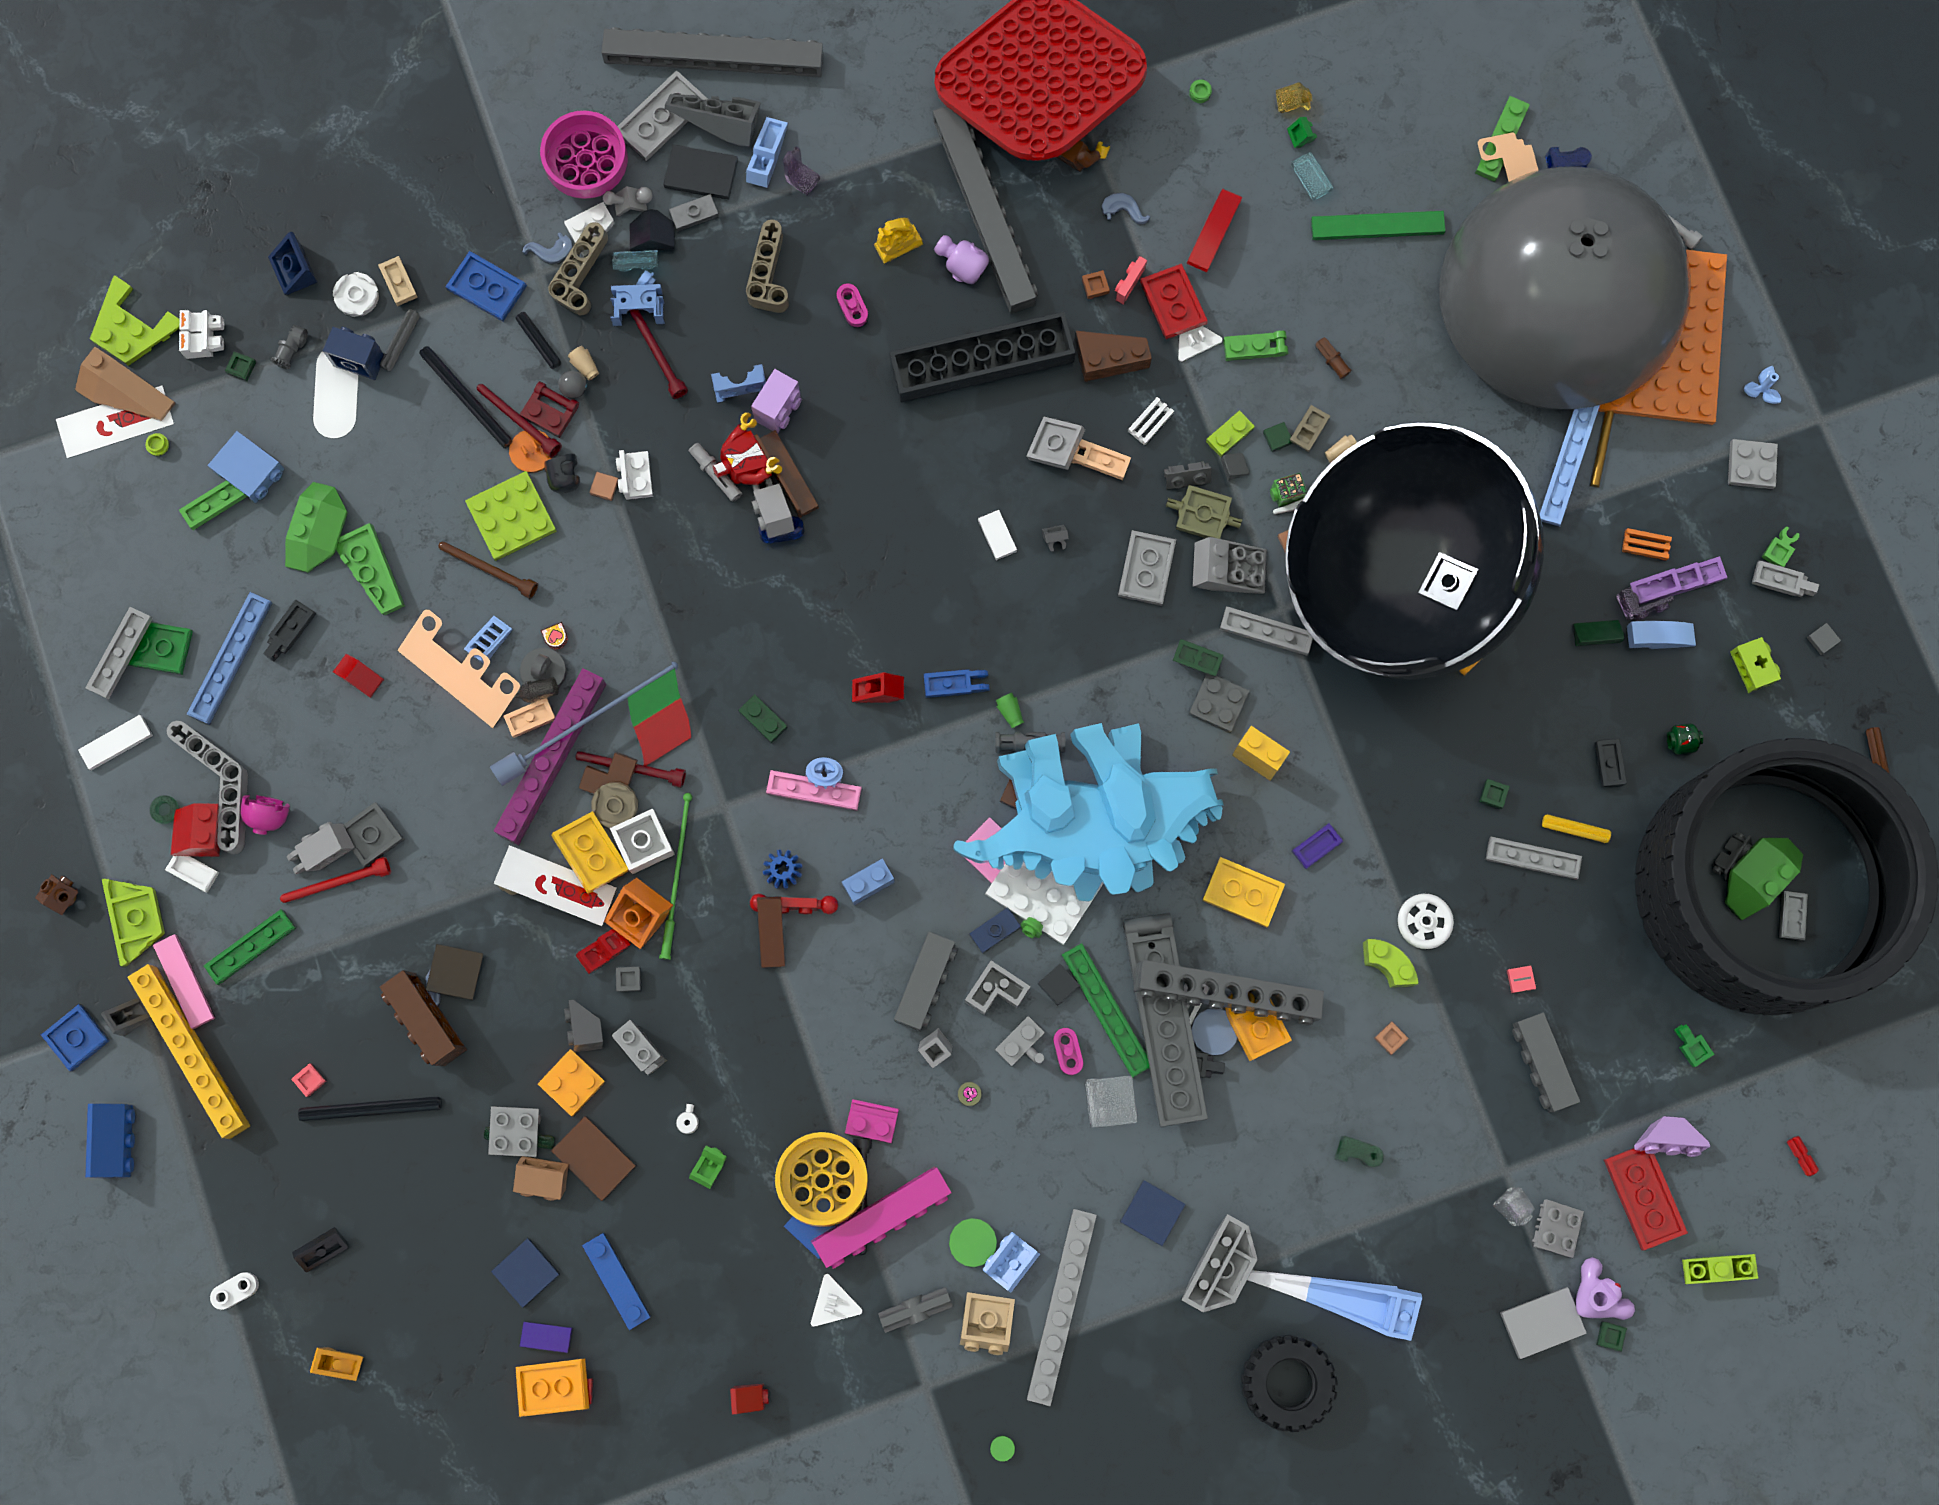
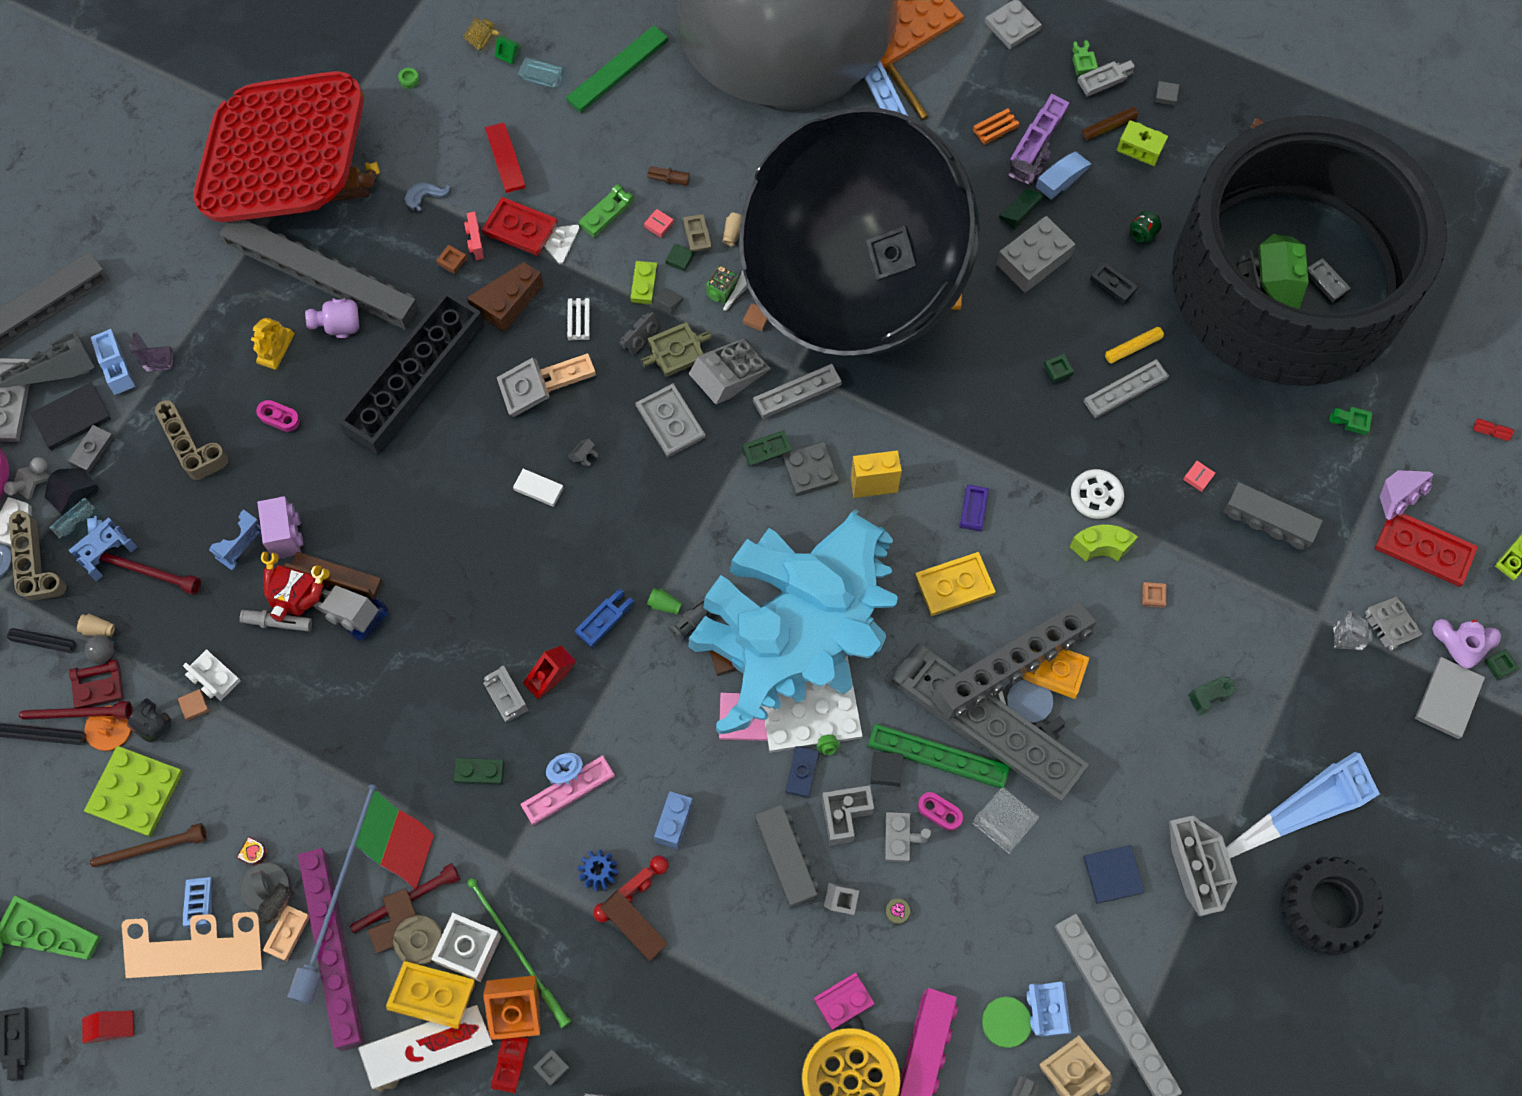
camera: 40 degrees left, 10 degrees down
none -> light grey hinge [483,665,528,723]
none -> coral tile [644,209,674,238]
none -> light grey brick [996,216,1075,293]
none -> reddish brown axle [1082,107,1139,140]

